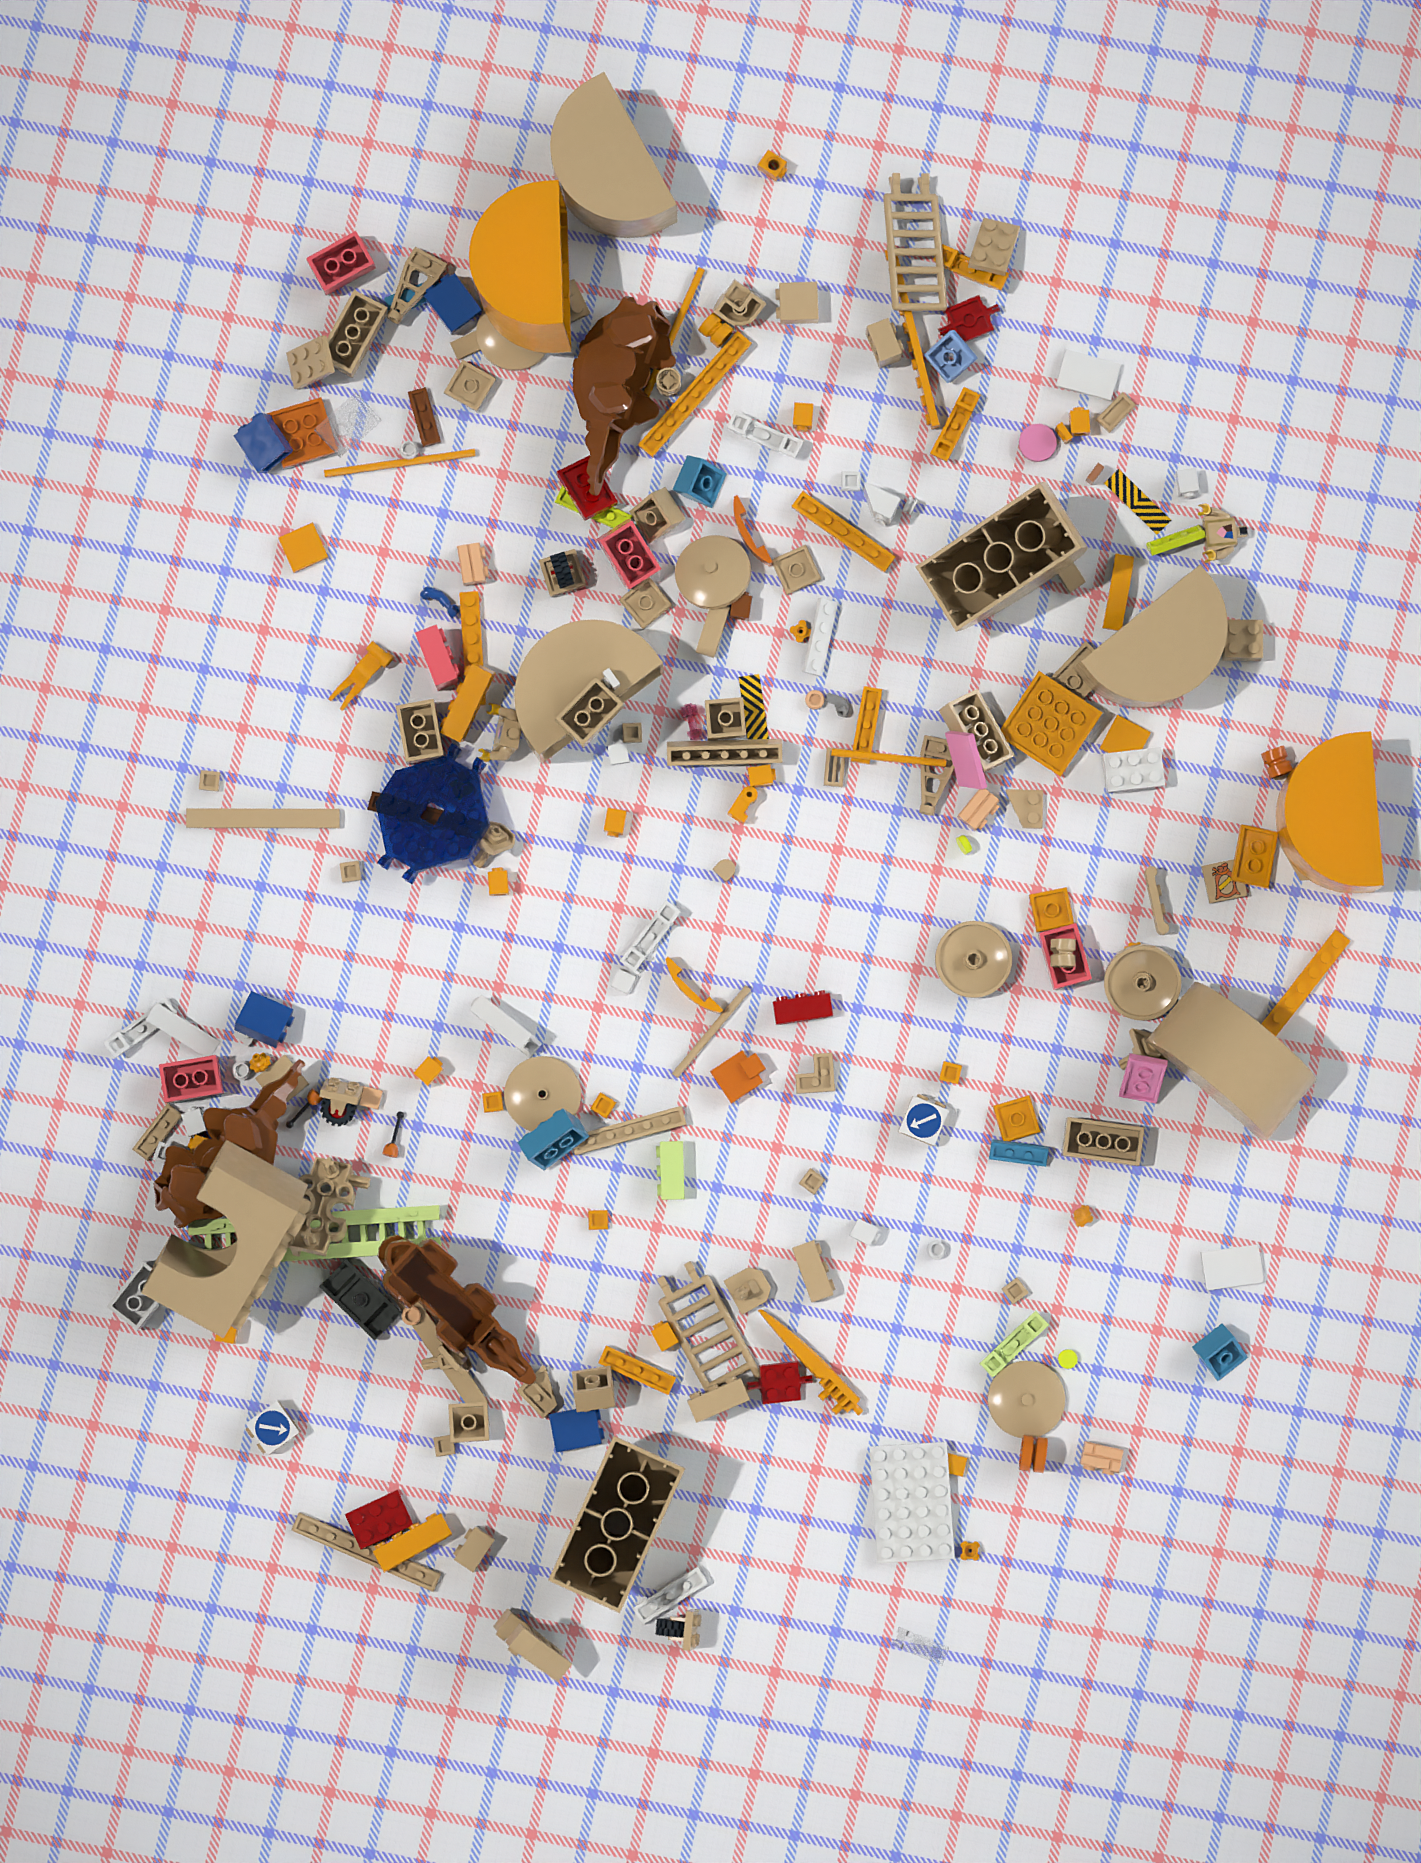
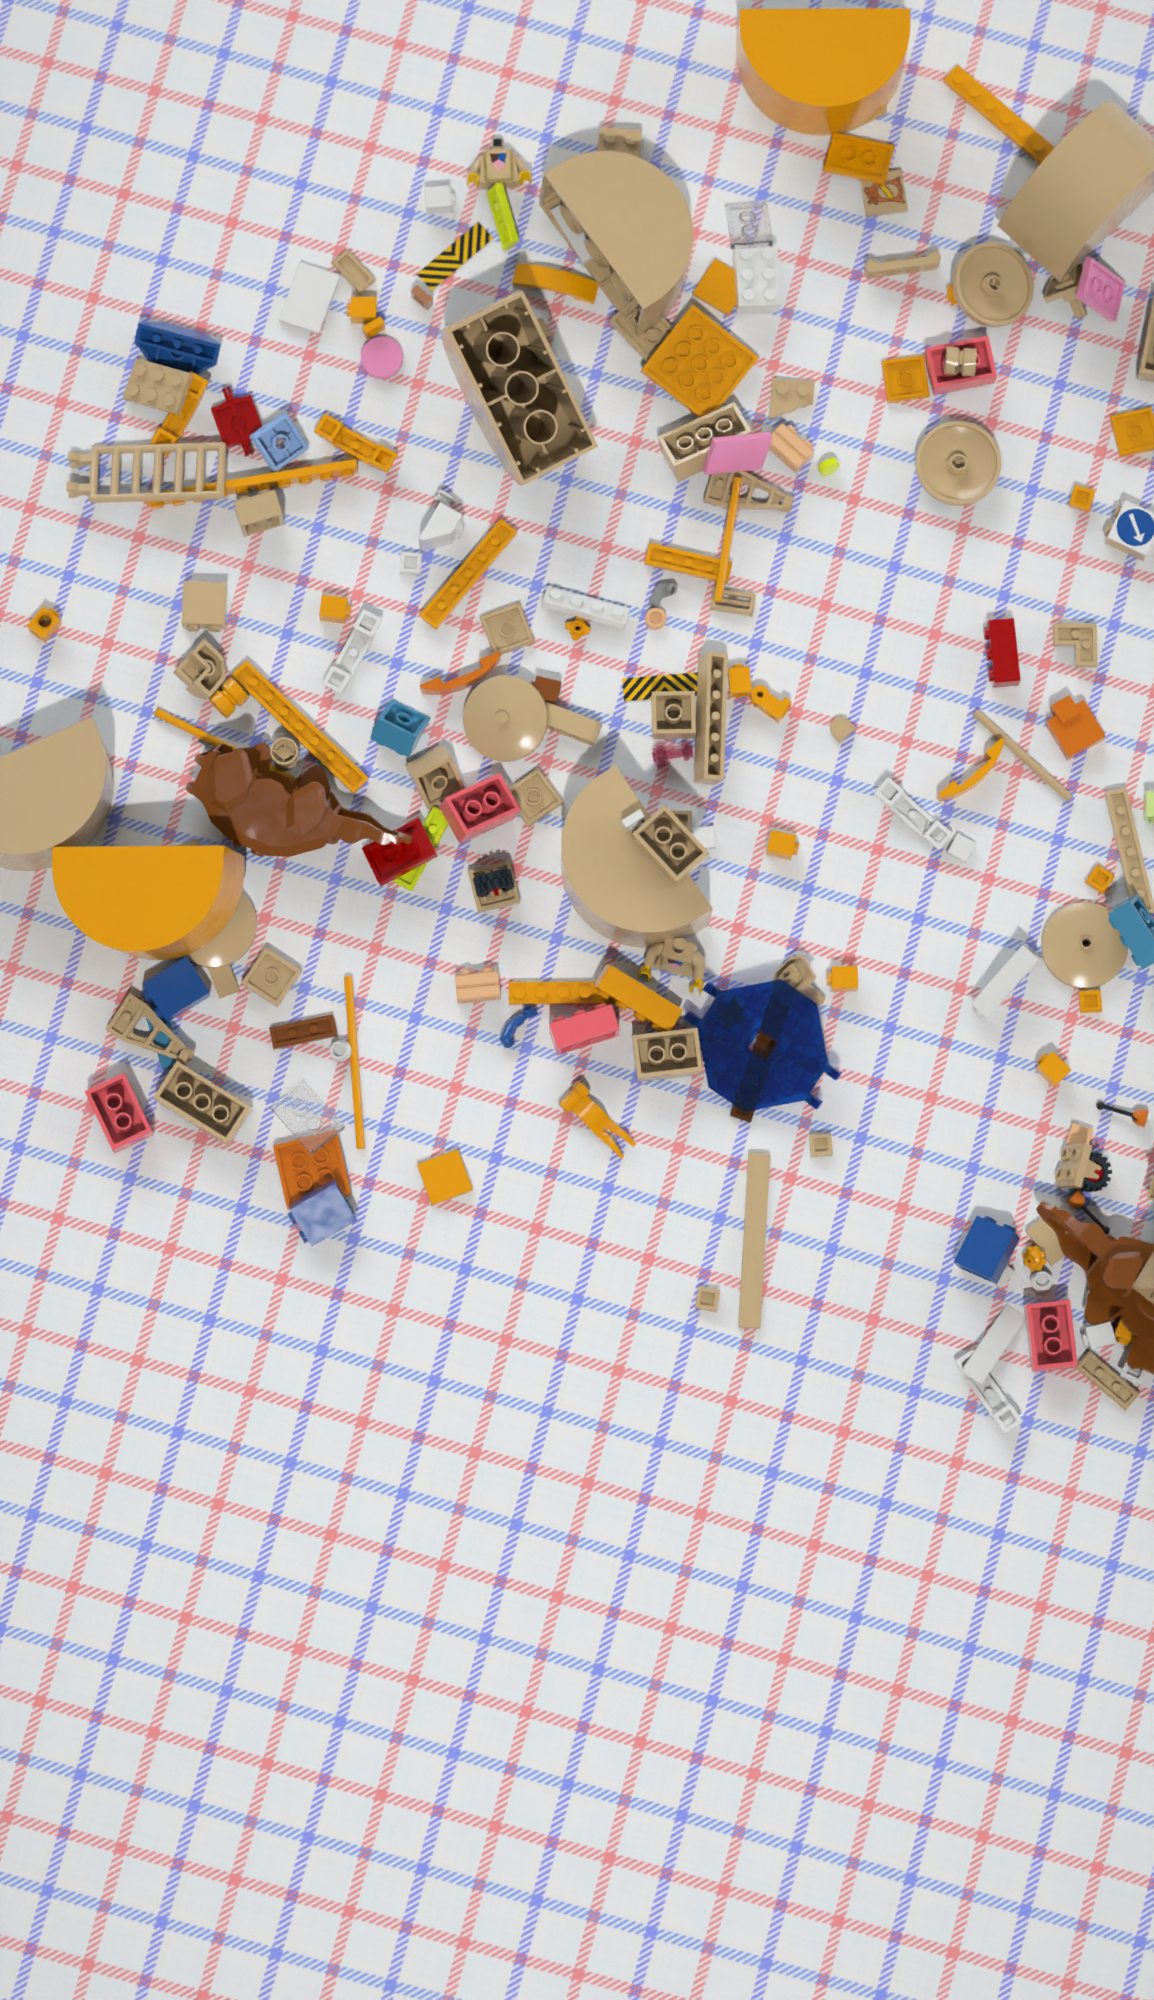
camera: 90 degrees left, 5 degrees down
tan plate [286,336,335,389] -> none
orange wheel [1261,746,1293,779] -> none
none -> blue wedge [134,322,221,375]
none -> clear tile [725,200,773,249]

